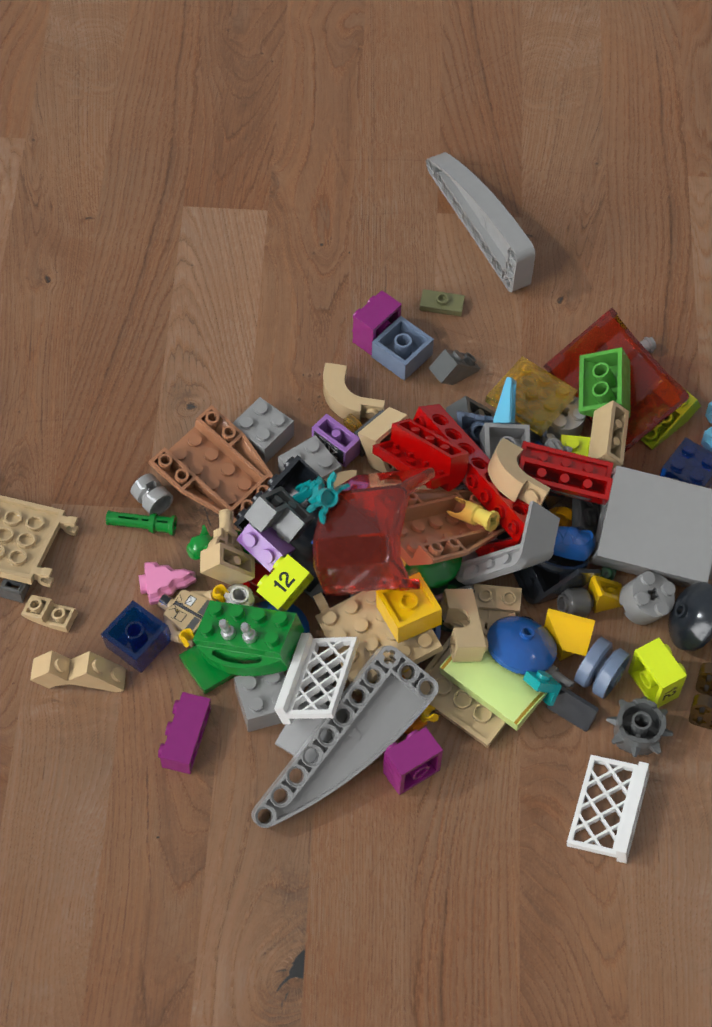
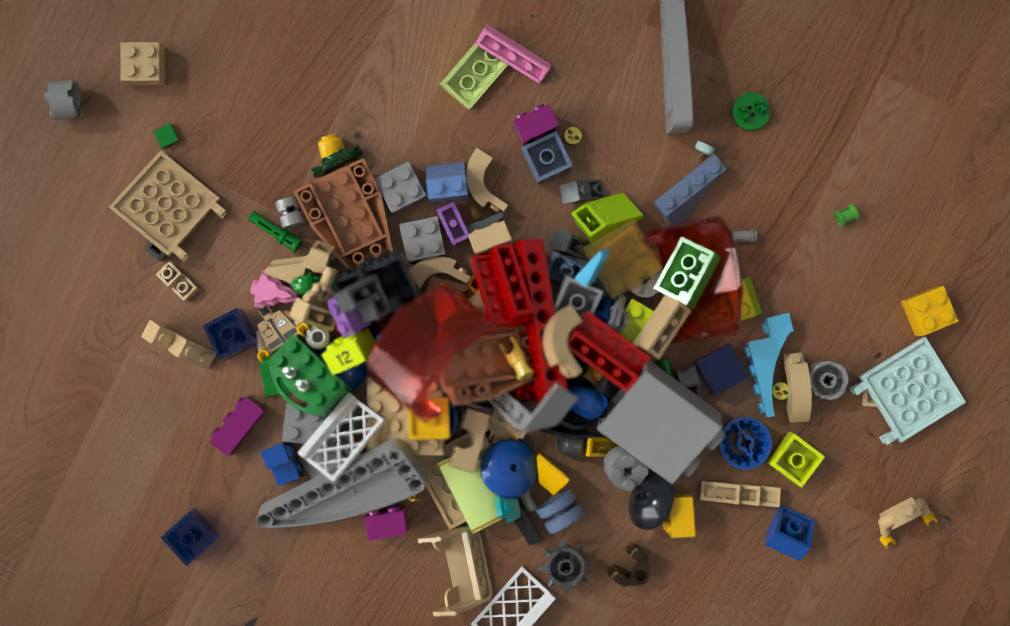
camera: 25 degrees right, 30 degrees up
teal piece [293,471,350,524] -> none
olive plate [419,289,465,317] -> none
neon yellow brick [628,638,687,708] -> none
none -> clear blue brick [160,509,221,567]
none -> blue brick [260,442,304,486]
none -> tan arch [264,240,335,285]
none -> dark green piece [311,145,364,178]
none -> yellow head [318,134,344,158]
none -> tan windscreen [418,525,492,616]
none -> medium blue slope [426,162,469,204]
none -> yellowish green slope [439,26,508,110]
none -> bright pink slope [475,24,551,84]
none -> light yellow tile [563,126,583,146]
none -> lime slope [571,193,644,250]
none -> sand blue wedge [652,154,726,233]
none -> light aqua tile [695,141,715,156]
none -> green plate [732,92,771,131]

